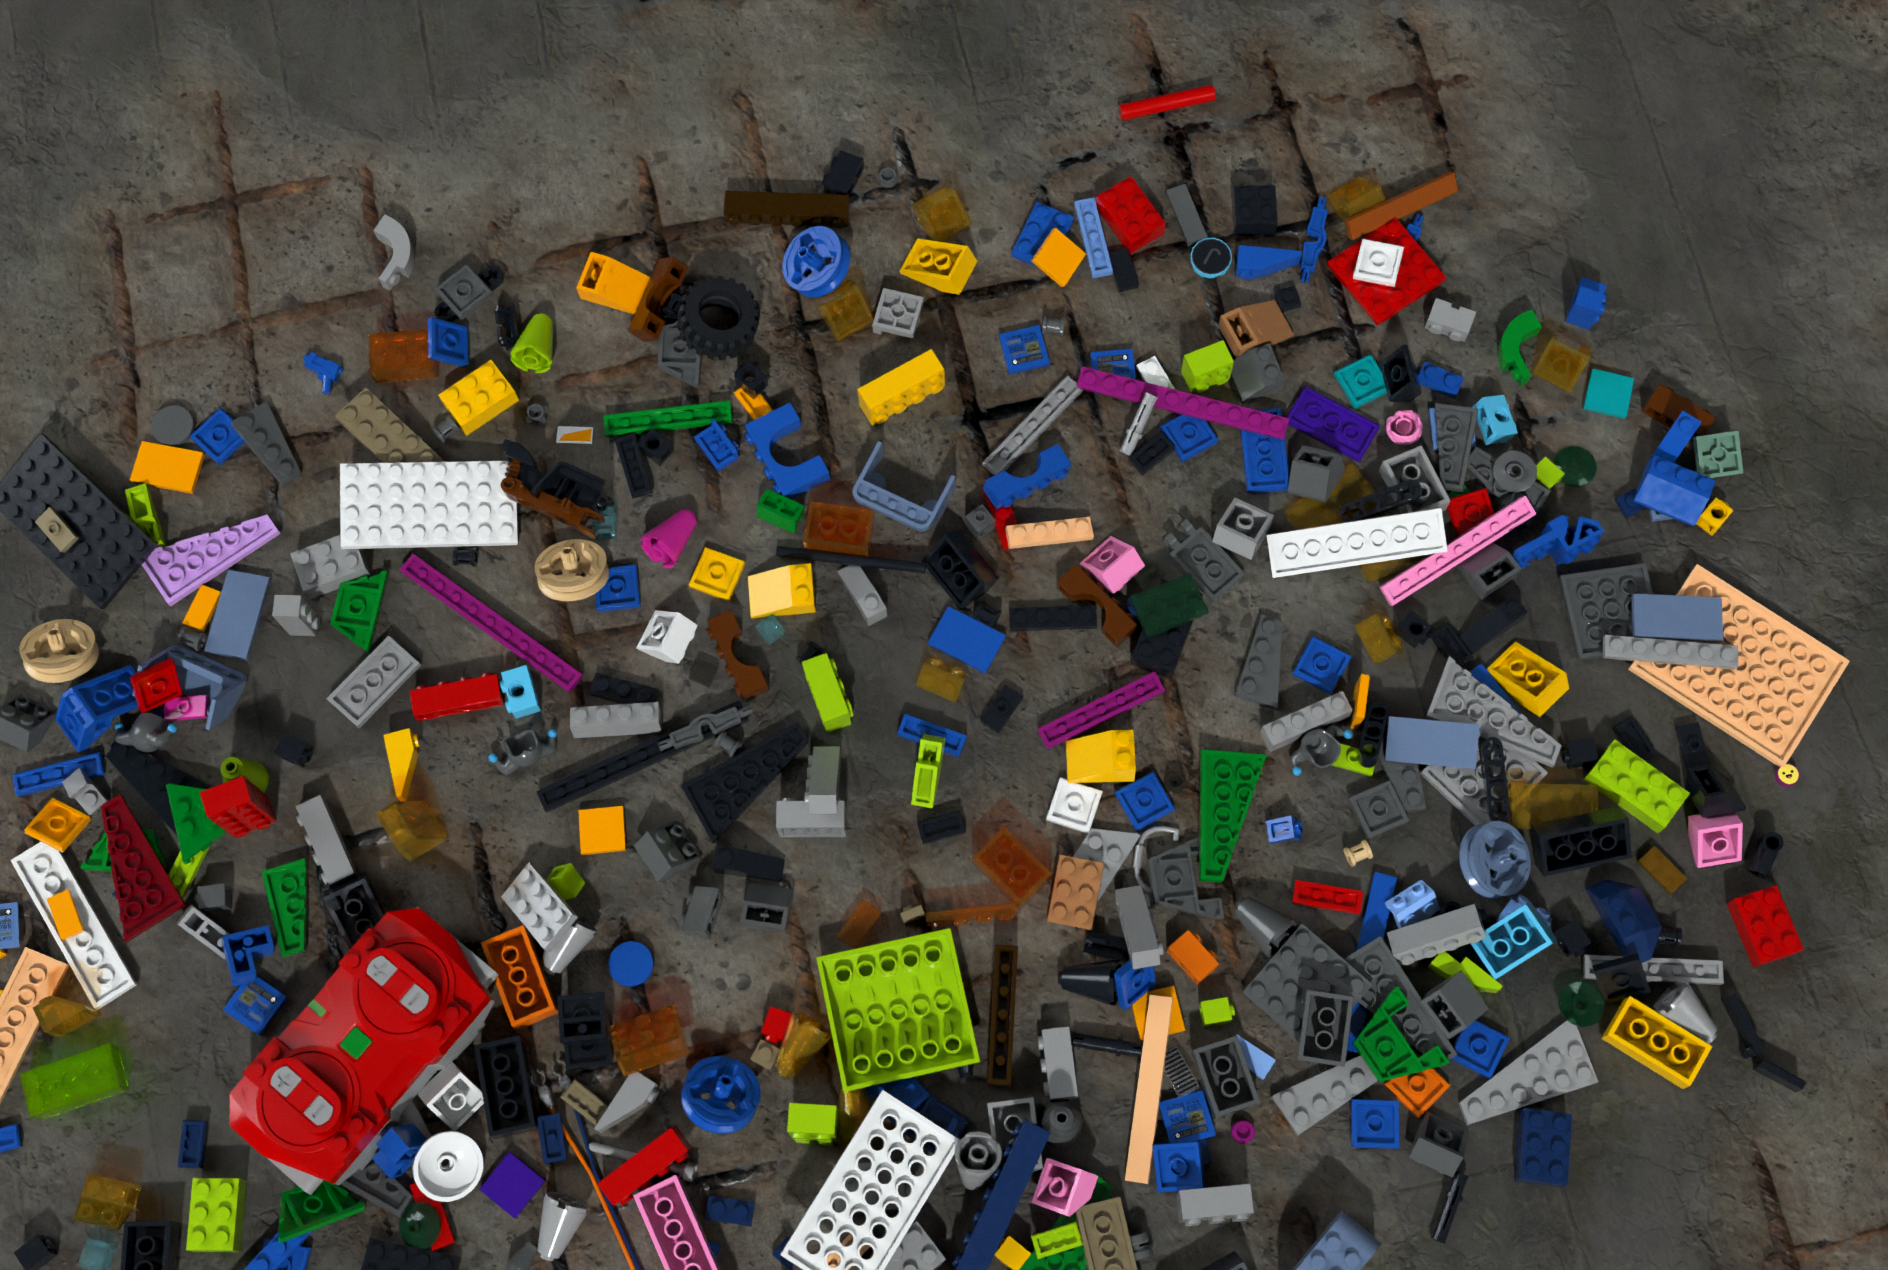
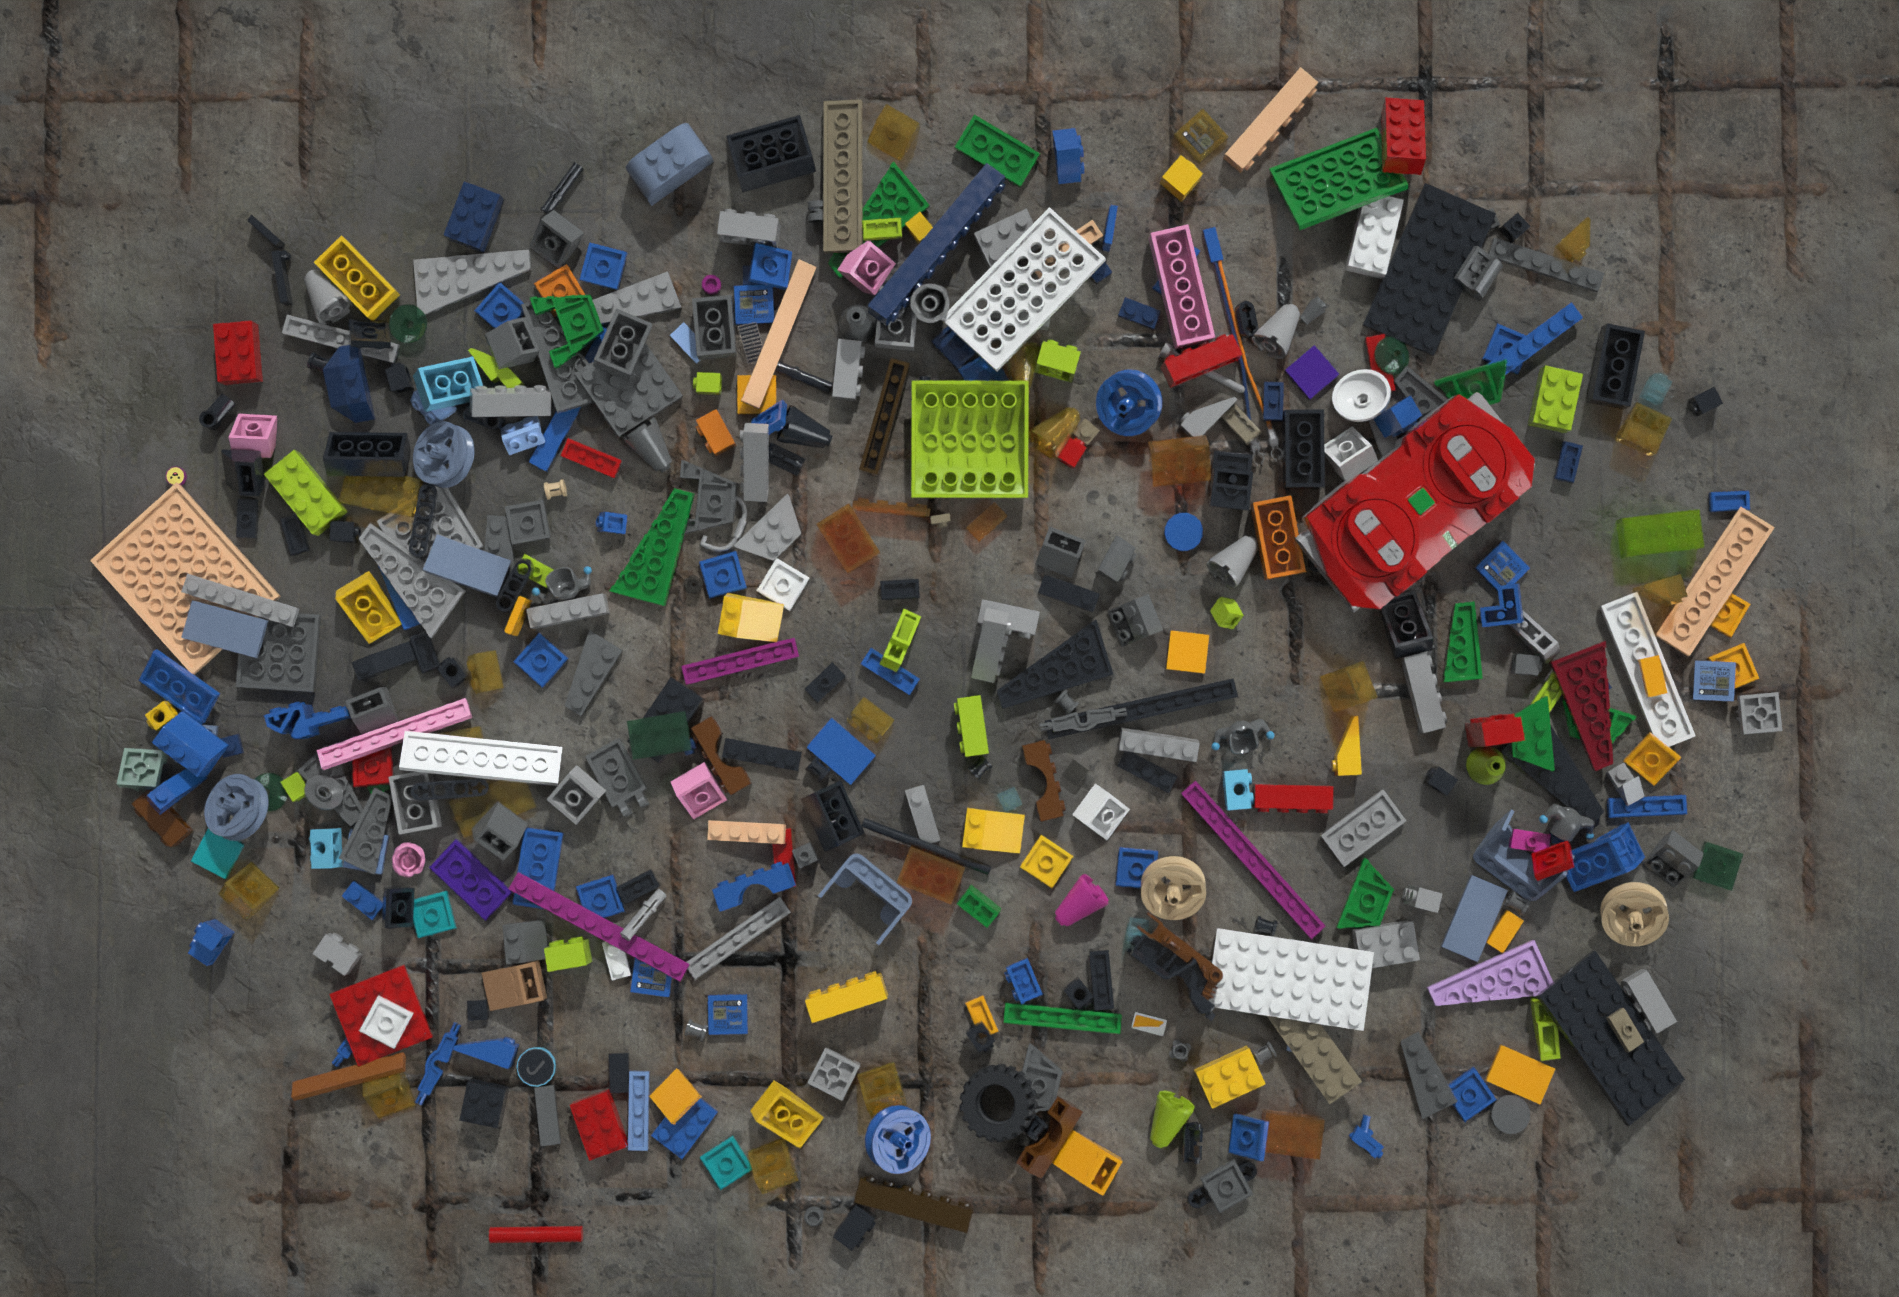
camera: 170 degrees left, 15 degrees up
light grey arch [373,214,415,291] -> none
light grey plate [501,862,578,952] -> none
blue arch [744,403,830,500] -> none
medium nougat plate [1047,855,1105,930] -> none
green arch [1498,309,1542,387] -> none
pearl gold tile [1637,846,1688,895] -> none
none -> blue tile [138,649,220,725]
none -> sand blue wheel [204,774,268,841]
none -> teal tile [700,1135,754,1190]
none -> black beam [1235,301,1259,339]
none -> light grey brick [1622,969,1677,1033]

